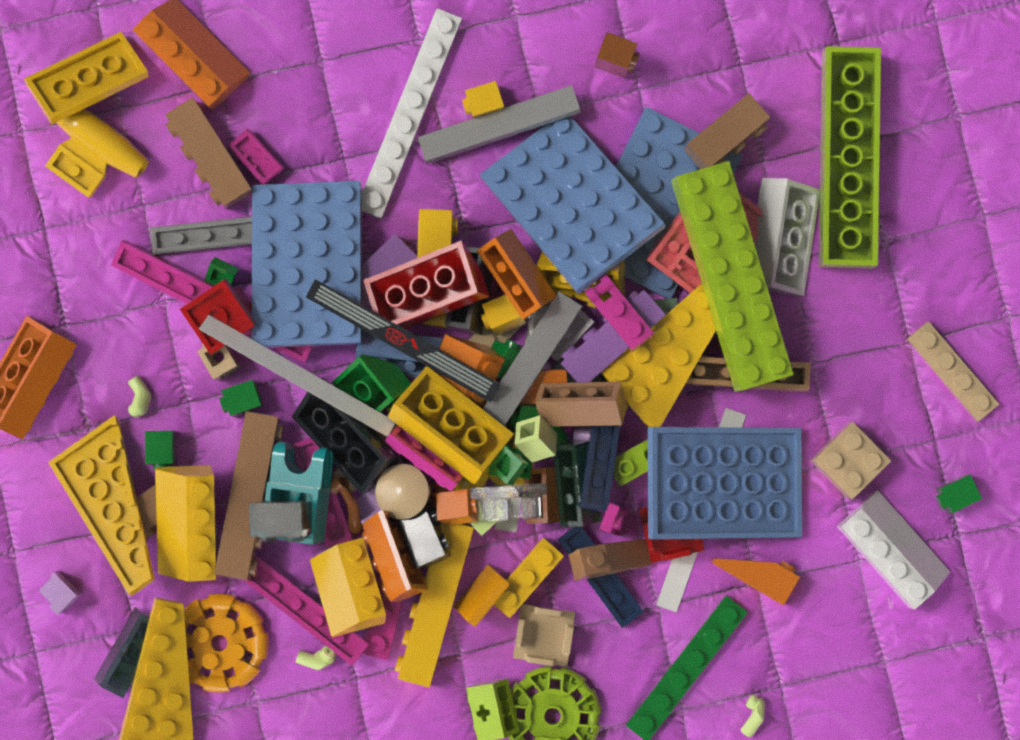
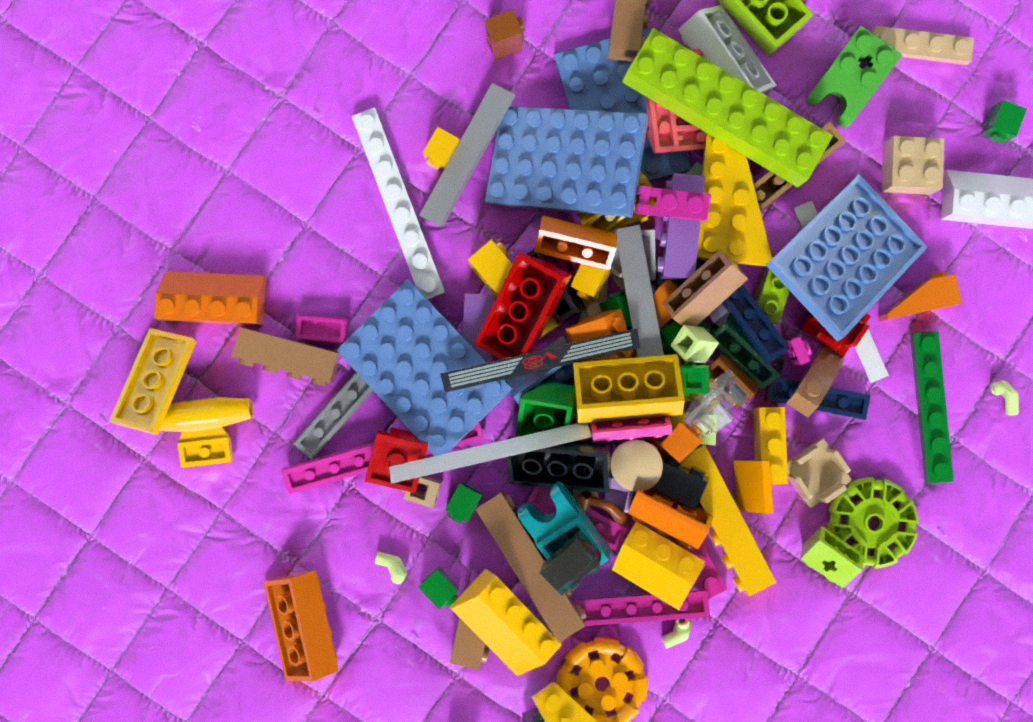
camera: 40 degrees left, 0 degrees up
yellow wing [48,415,155,596] -> none
green plate [205,257,239,287] -> none
none -> bright green brick [806,26,902,129]

